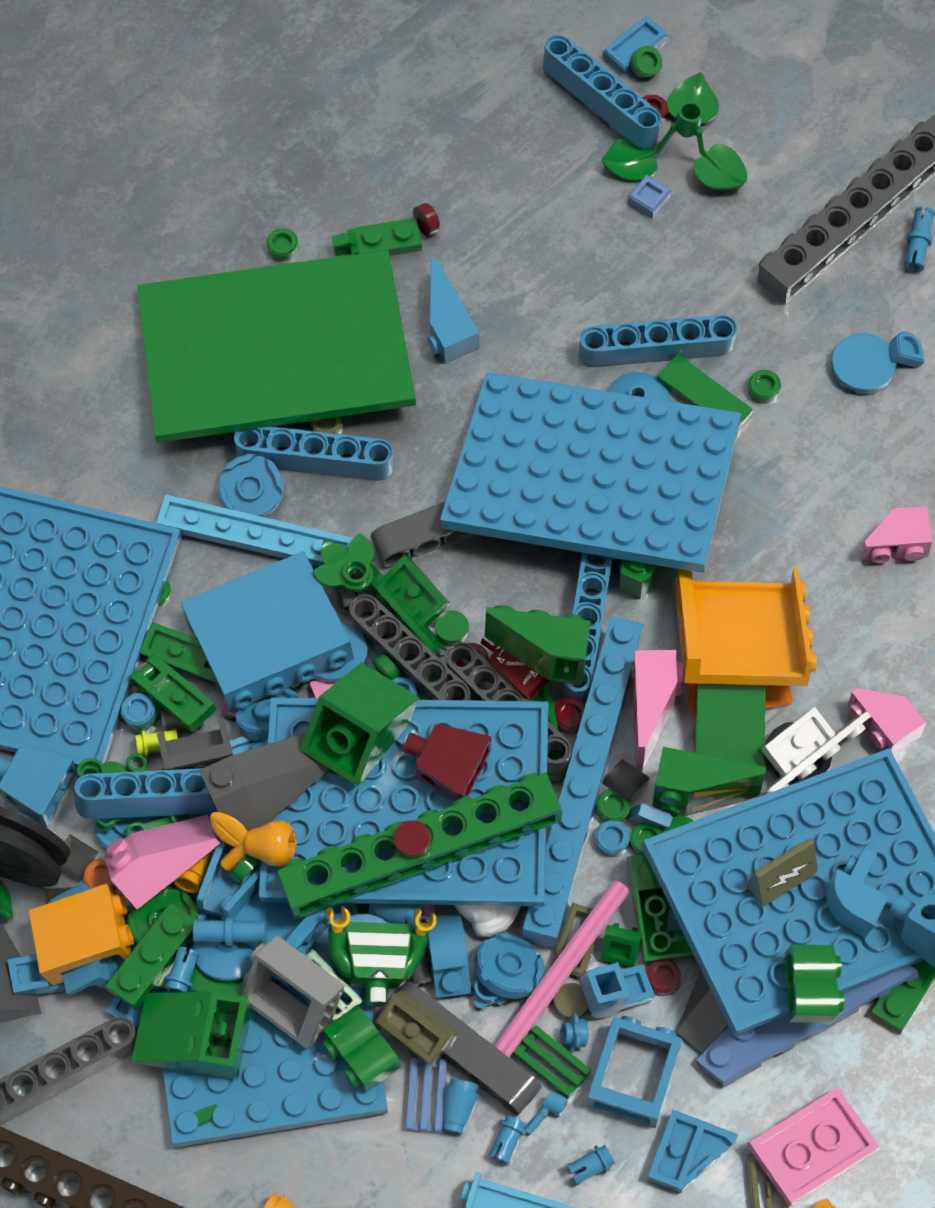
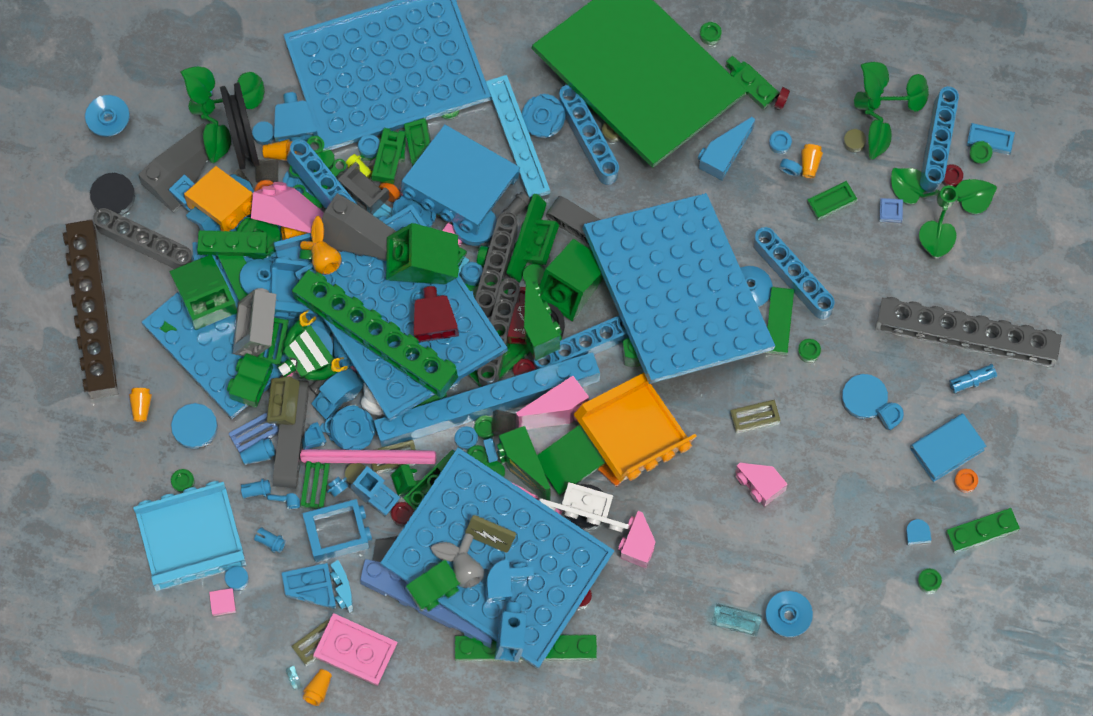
camera: 55 degrees right, 5 degrees up
dark azure pin [164,947,200,992] -> none
dark azure pin [193,917,268,946] -> none
green plate [313,533,374,592] -> none
dark red tile [394,820,431,859] -> none
none -> dark azure tile [171,403,218,449]
none -> light orange cone [263,139,297,161]
none -> dark azure tile [302,422,327,450]
none -> medium azure slope [330,560,353,613]
none -> orange tile [378,182,400,202]
none -> light grey piece [431,533,484,588]
none -> green slope [539,239,604,322]
none -> olive tile [730,399,781,434]
none -> dark azure tile [769,131,792,154]
none -> dark azure tile [779,159,803,177]
none -> light orange cone [801,144,823,178]
none -> green tile [807,181,857,220]
none -> olive tile [844,129,866,152]
none -> green plant [854,62,929,160]

